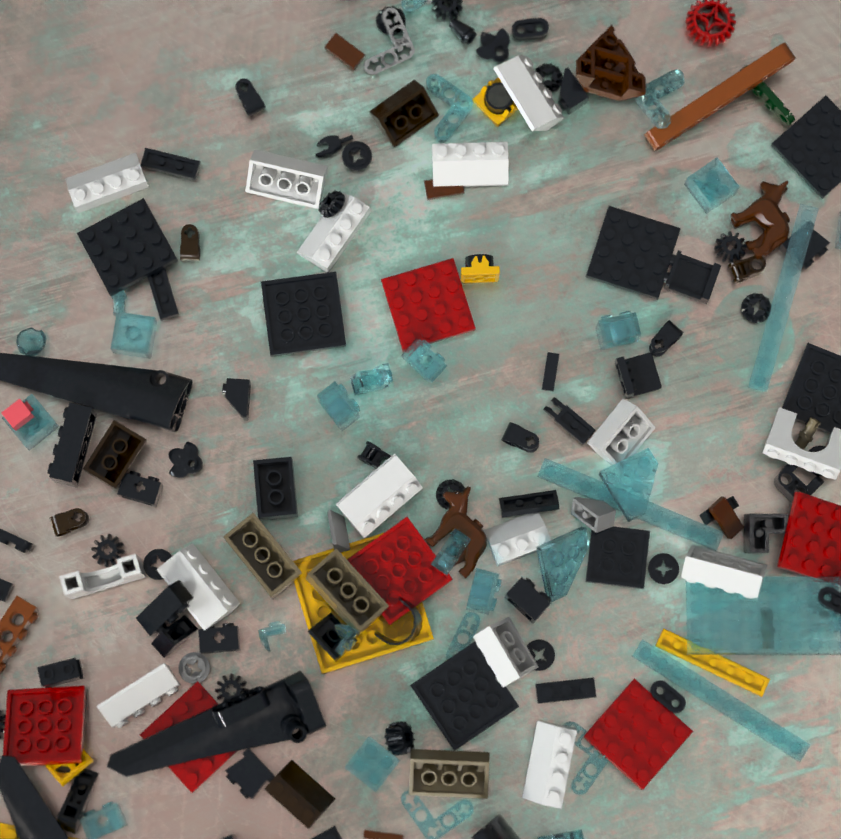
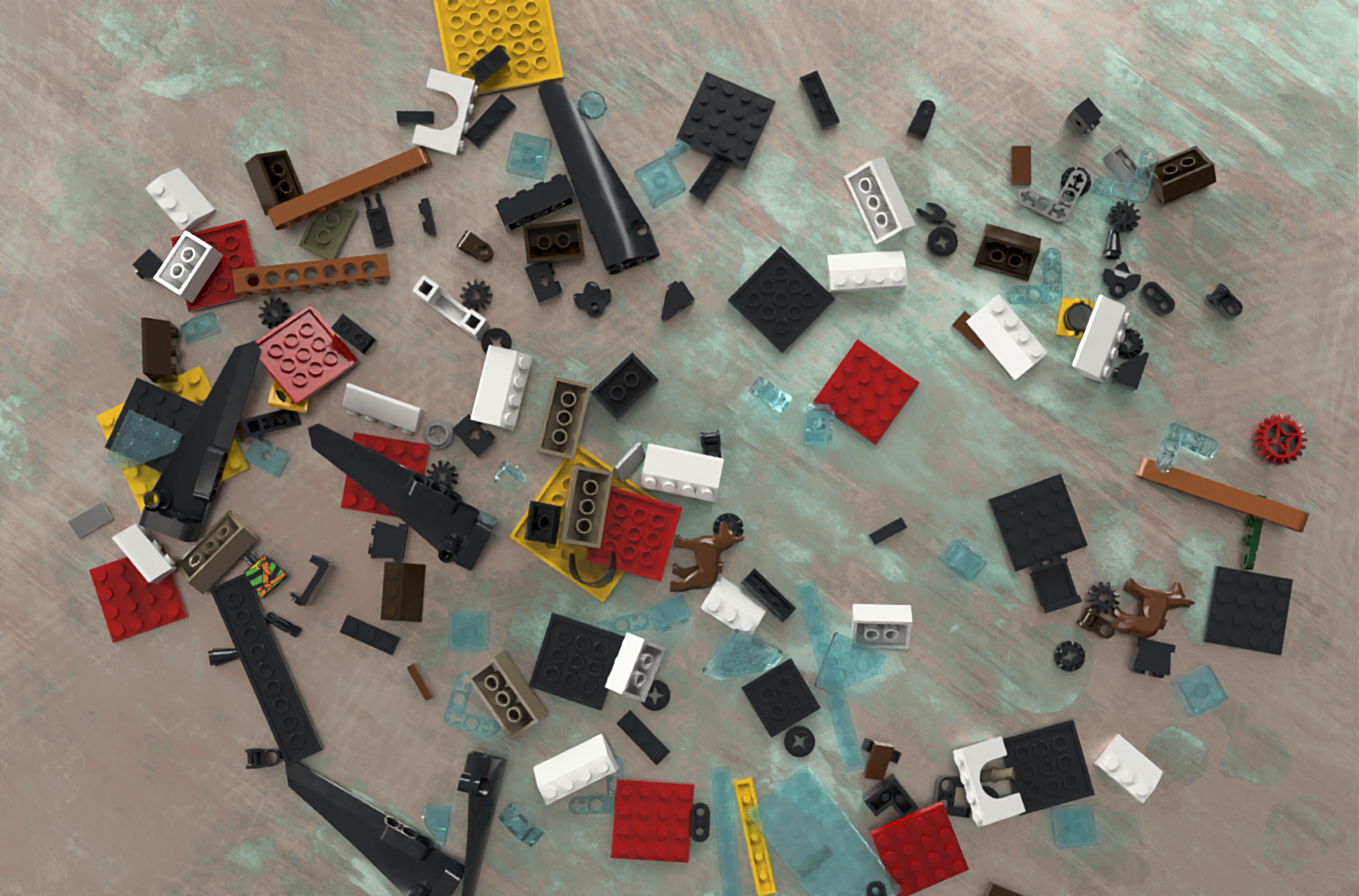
camera: 50 degrees right, 5 degrees up
coral brick [1,399,34,431] -> none
white slope [65,153,149,213] -> none
black brick [136,580,193,636] -> none
black slope [151,615,198,658] -> none
dark brown piece [180,224,200,261] -> none
clear light blue brick [317,382,360,431] -> none
black gear [318,190,345,218] -> none
clear light blue plate [335,624,359,655] -> none
black gear [384,721,415,755] -> none
clear light blue brick [431,528,471,575] -> none
yellow piece [460,254,500,283] -> none
black piece [501,422,539,453] -> none
black brick [505,577,551,624] -> none
black hinge [543,397,596,445] -> none
light grey slope [571,497,616,533] -> none
reddish brown wedge [576,24,646,101] -> none
black bracket [615,352,662,399] -> none
black piece [649,320,684,357] -> none
white slope [681,545,768,599] -> none
clear light blue brick [684,157,740,214] -> none
clear light blue plate [748,203,819,393] -> none

